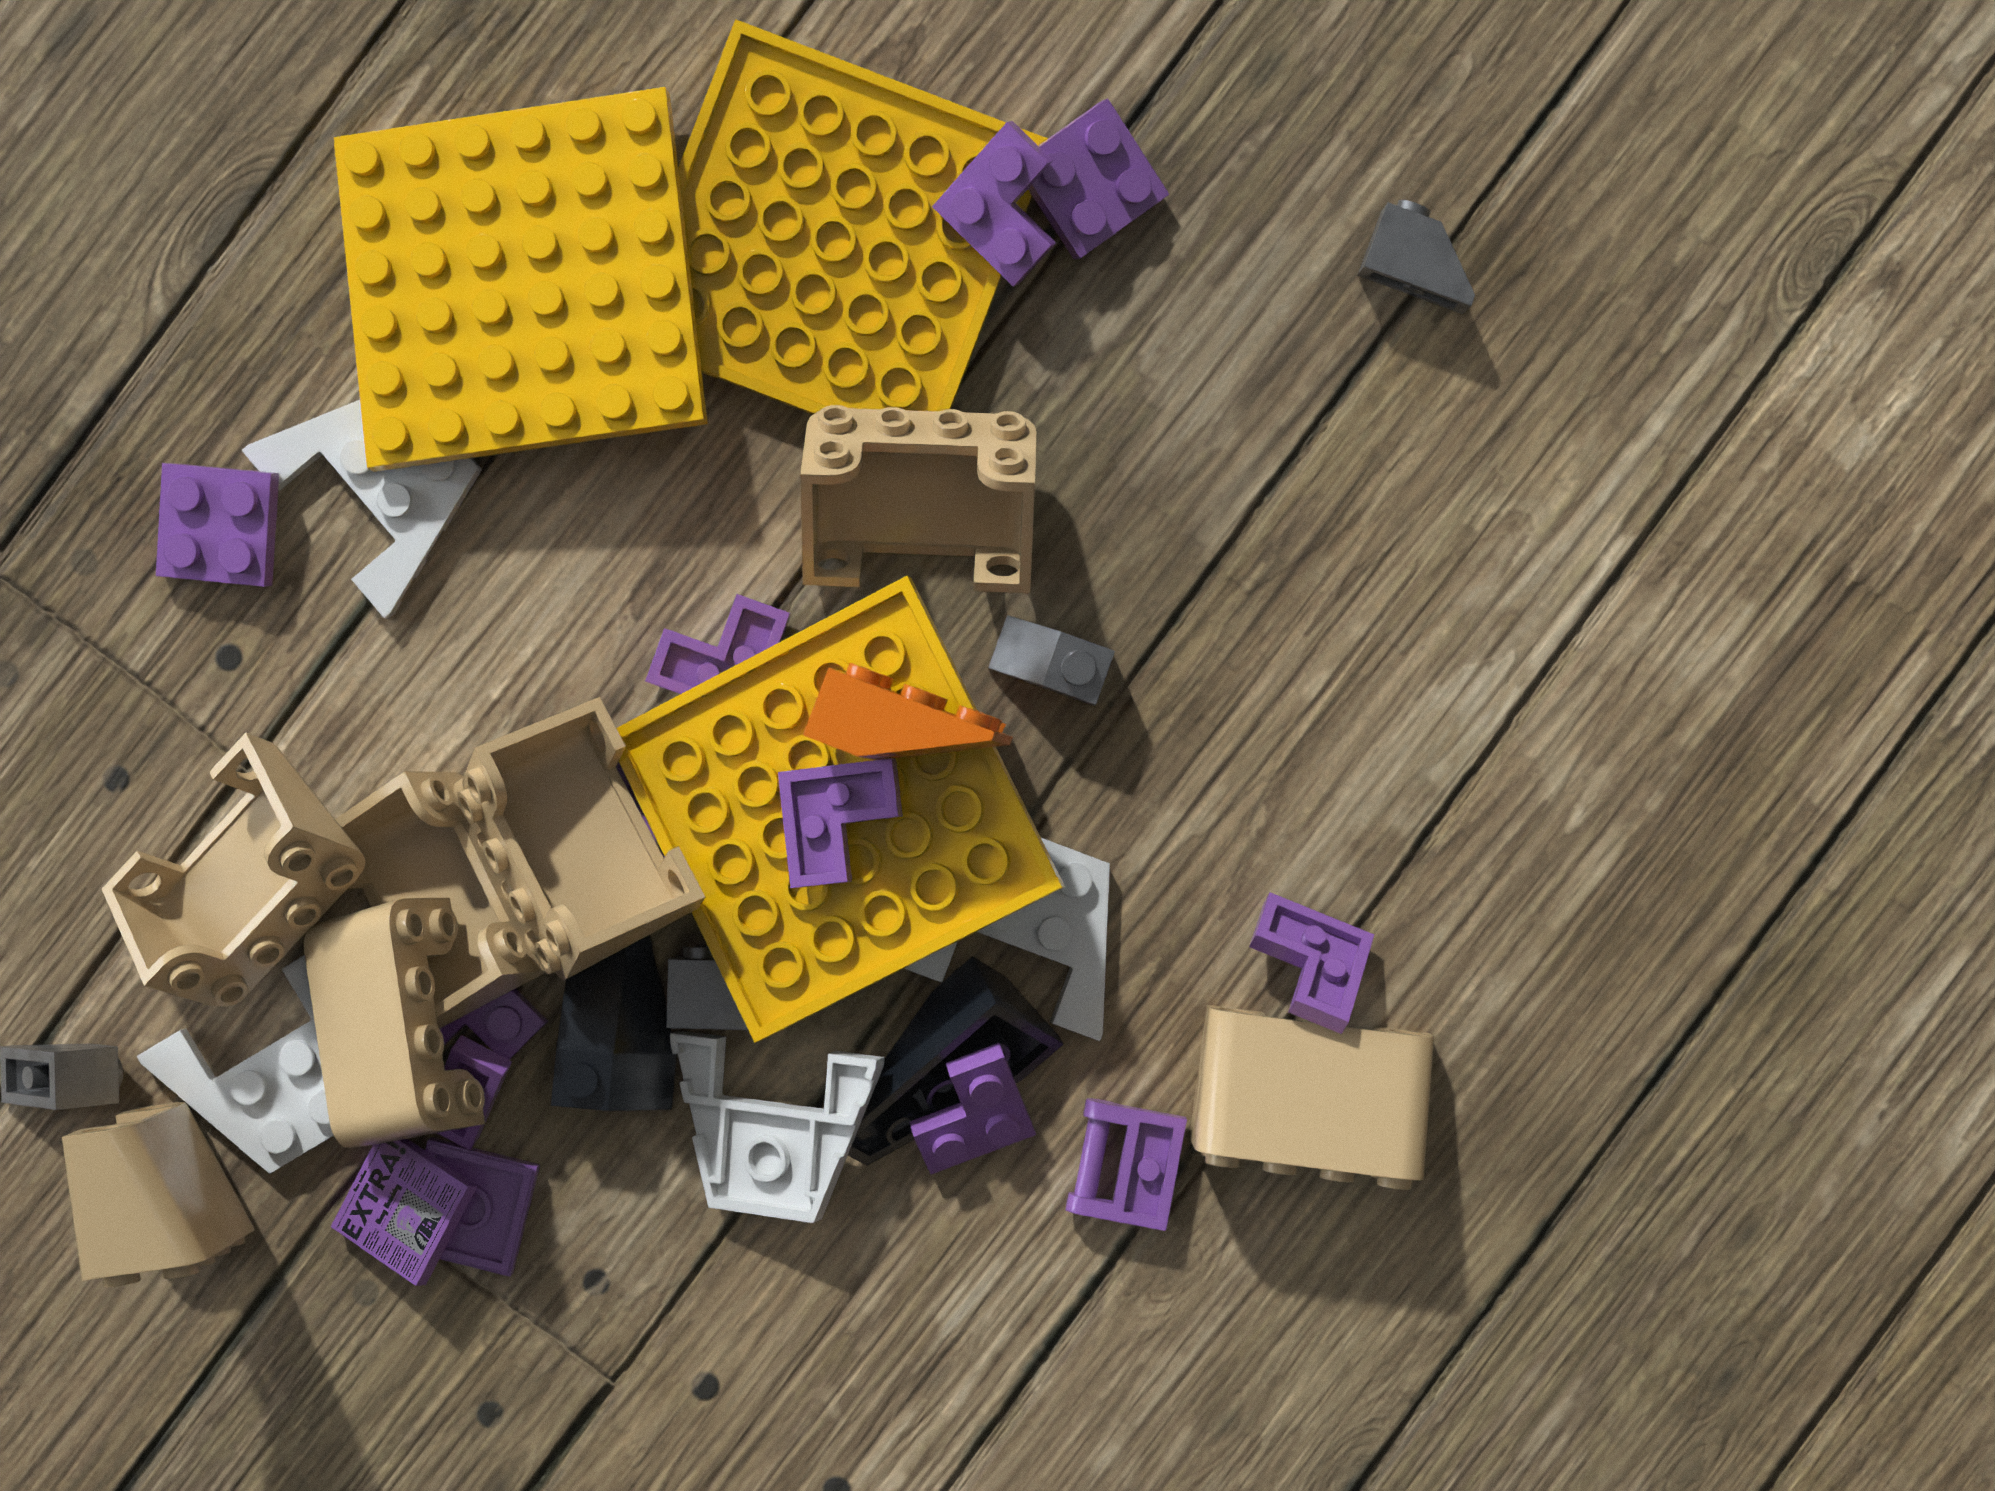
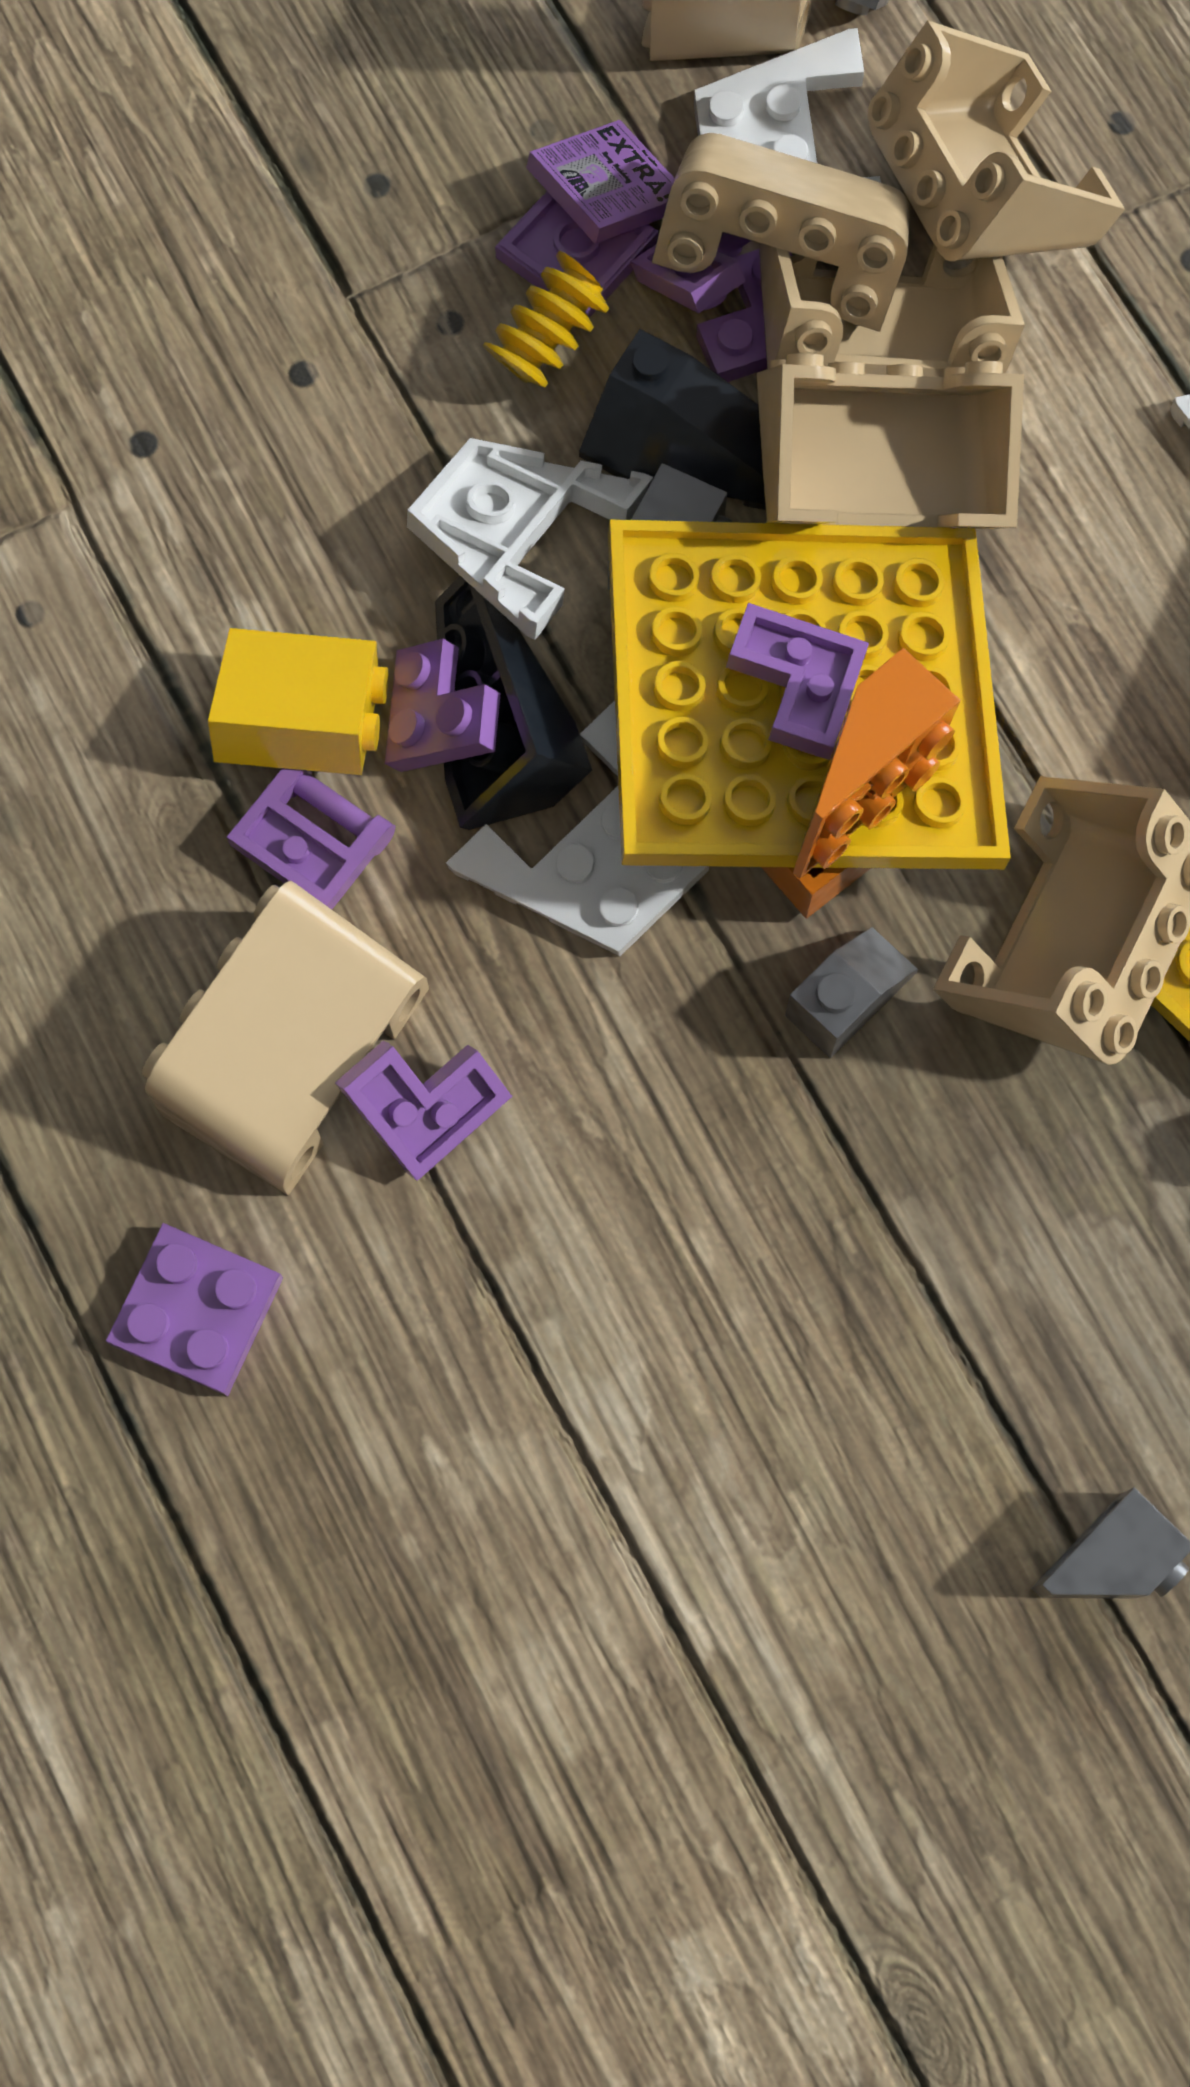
camera: 115 degrees right, 15 degrees down
medium lavender plate [645,594,791,694] -> none
none -> medium lavender plate [106,1223,283,1396]
none -> yellow brick [208,628,388,775]
none -> yellow piece [483,250,609,388]

